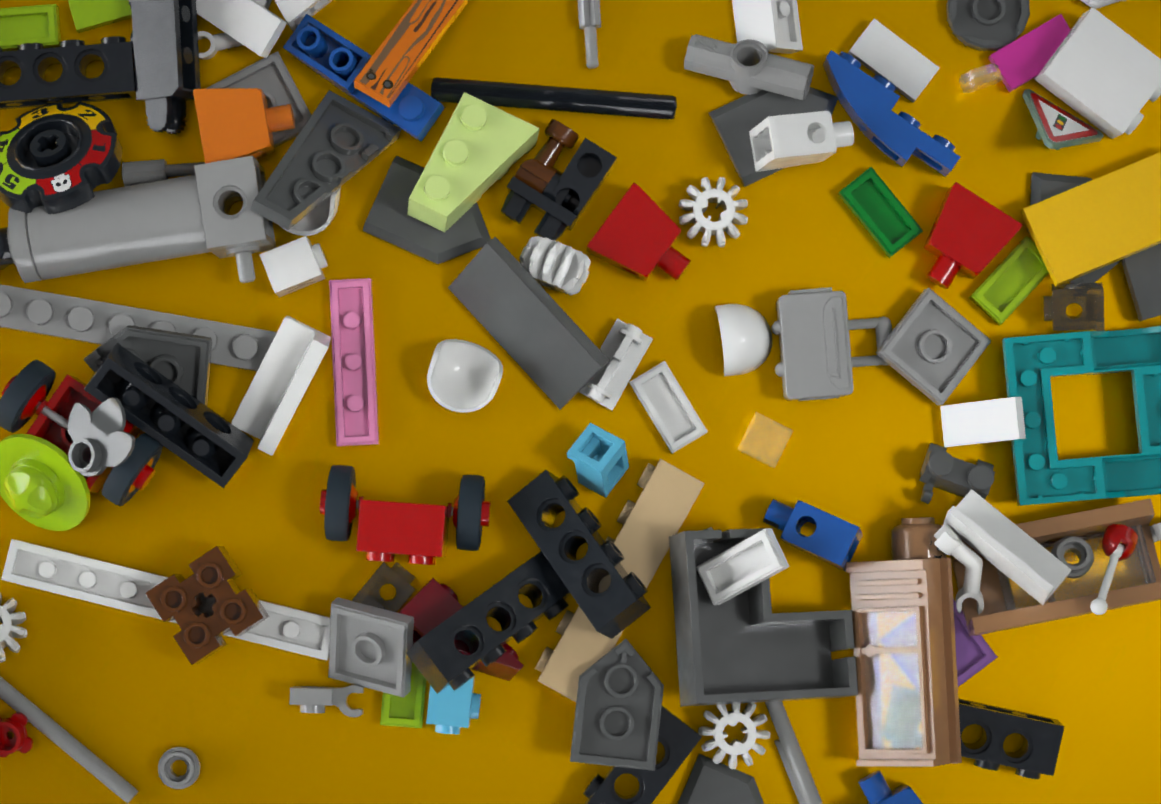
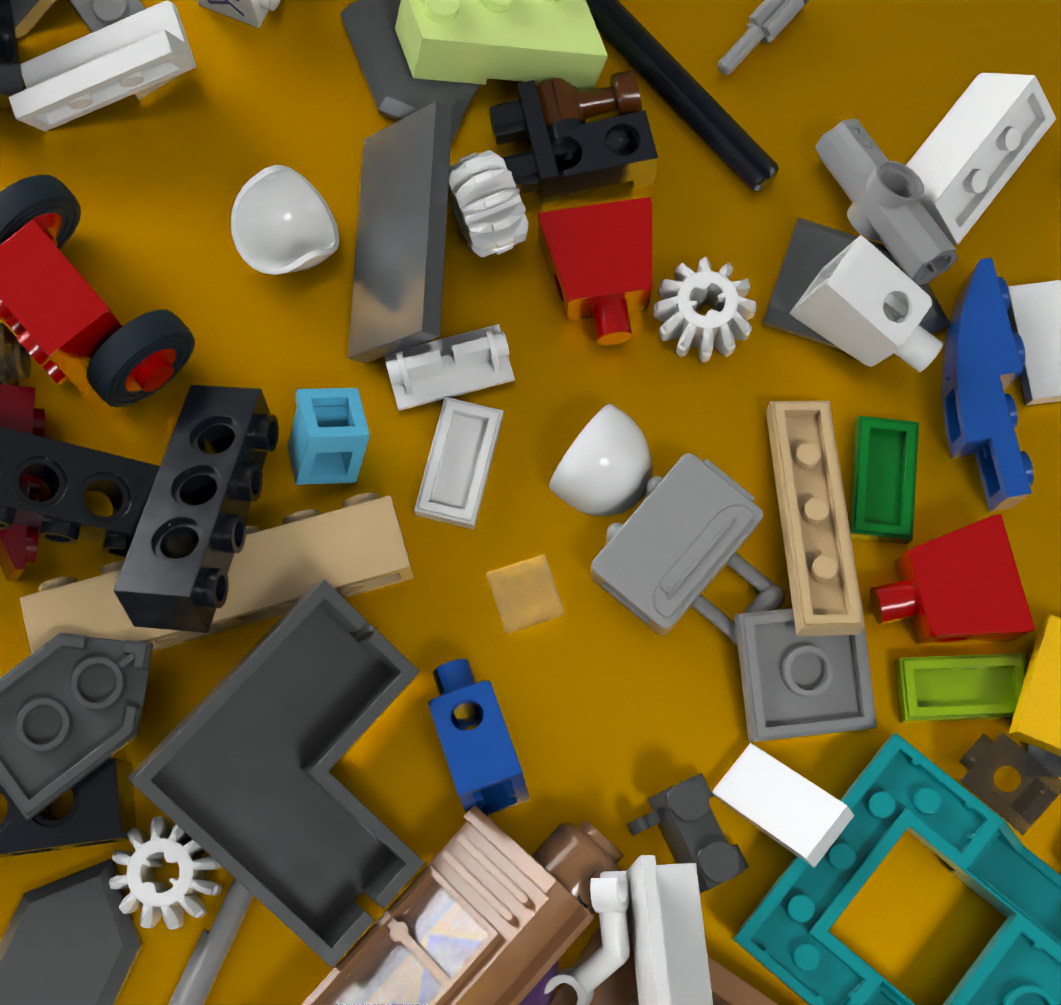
camera: 45 degrees right, 10 degrees down
bright pink tile [329,278,379,447] -> none
white tile [696,528,790,605] -> none
none -> tan tile [766,401,865,636]

